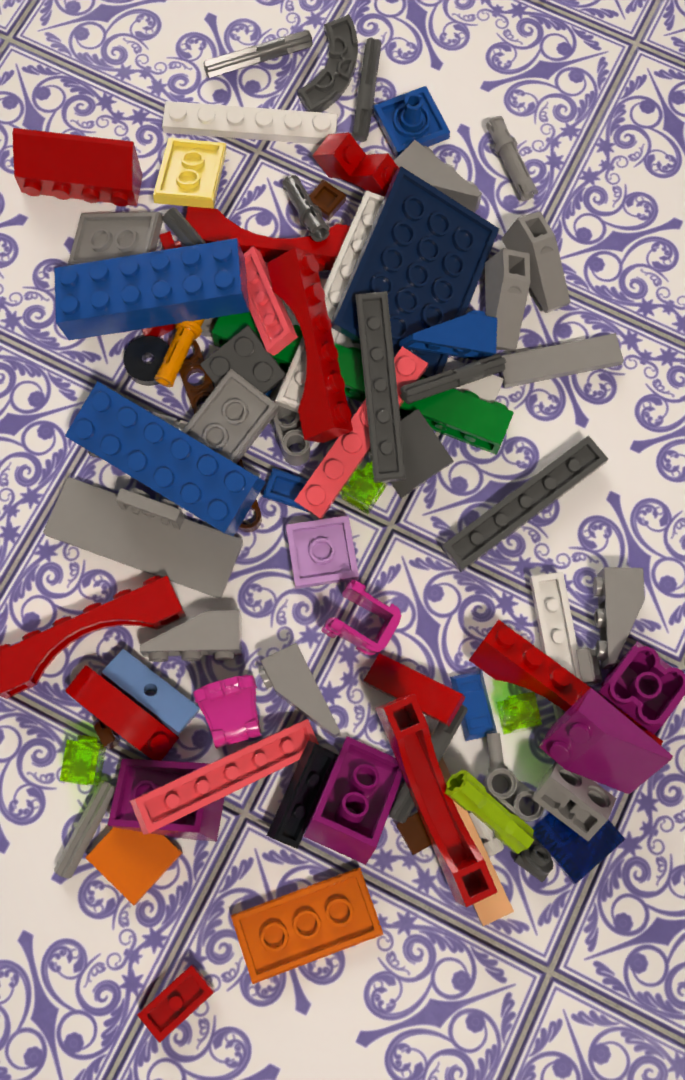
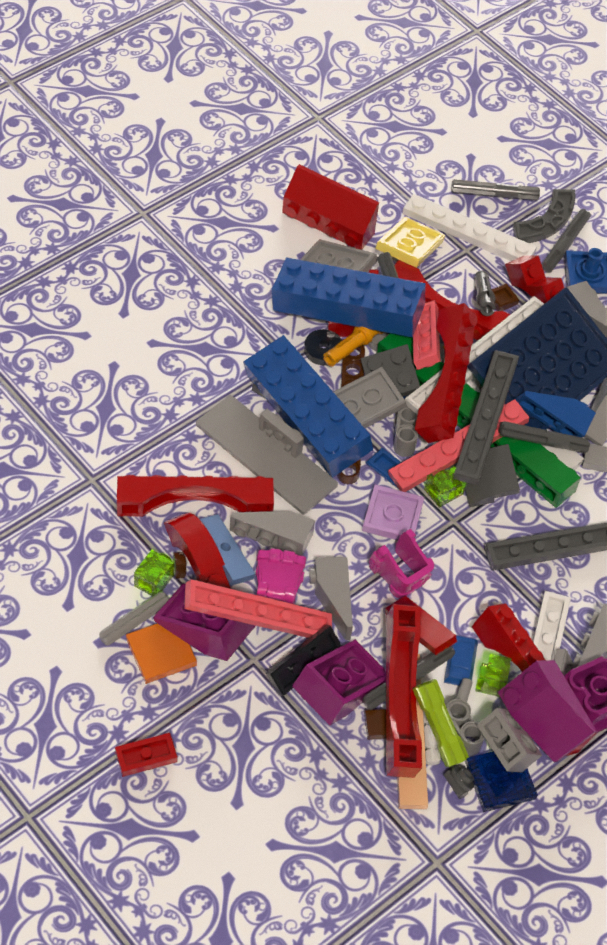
camera: 20 degrees right, 20 degrees down
orange tile [231,867,384,984] -> none

